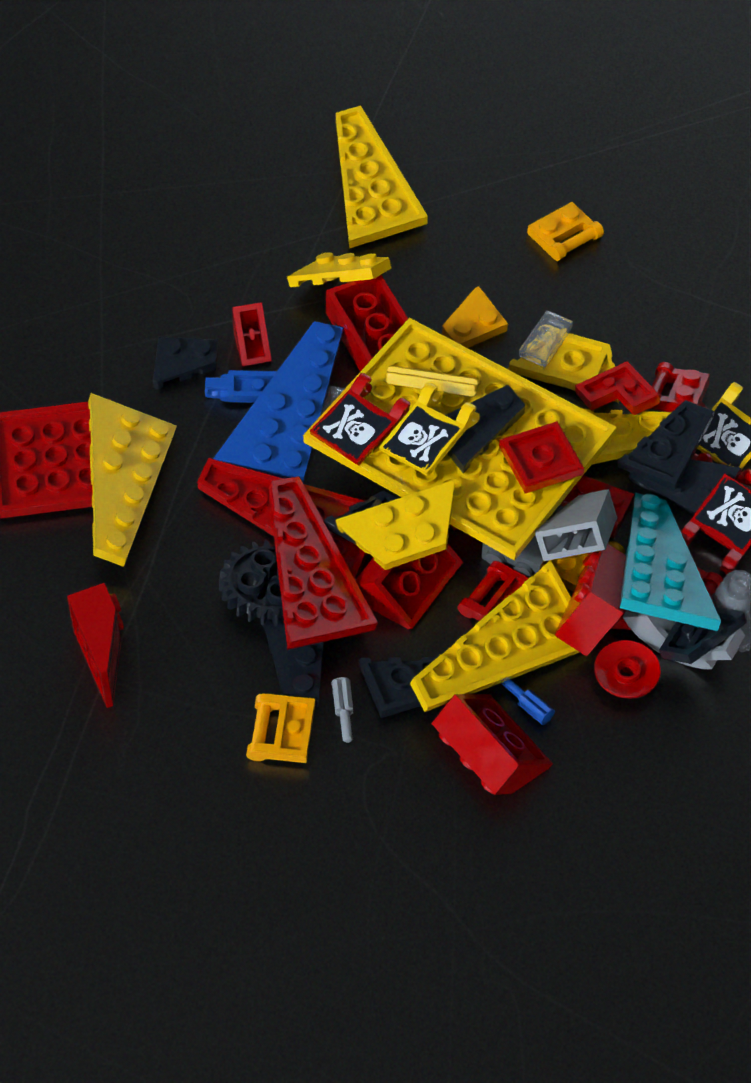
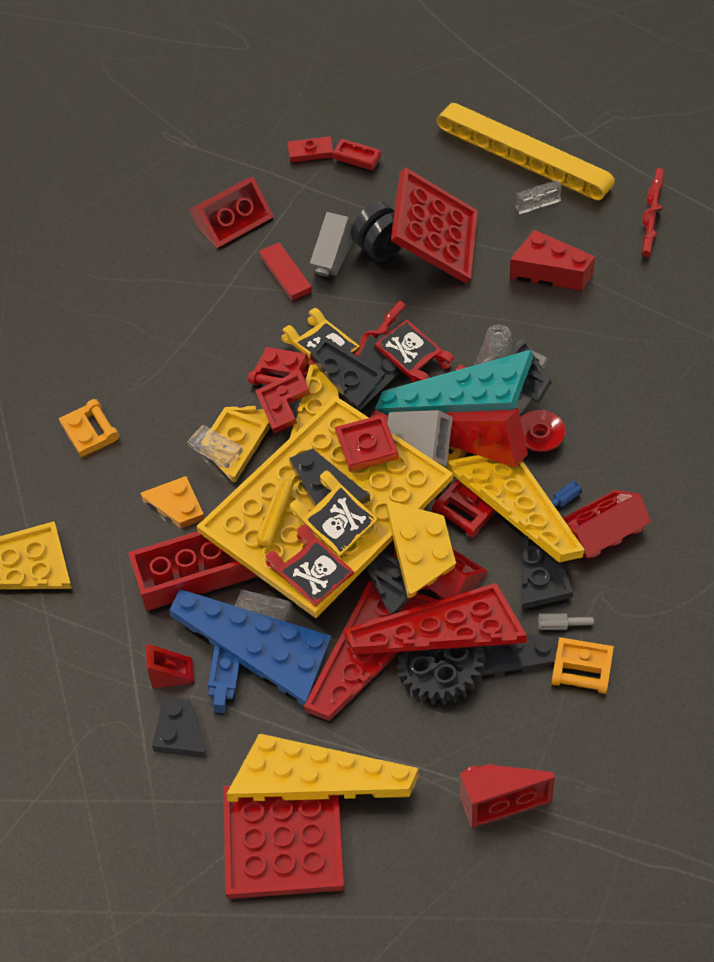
camera: 80 degrees left, 0 degrees up
yellow wing [287,252,392,287] -> none

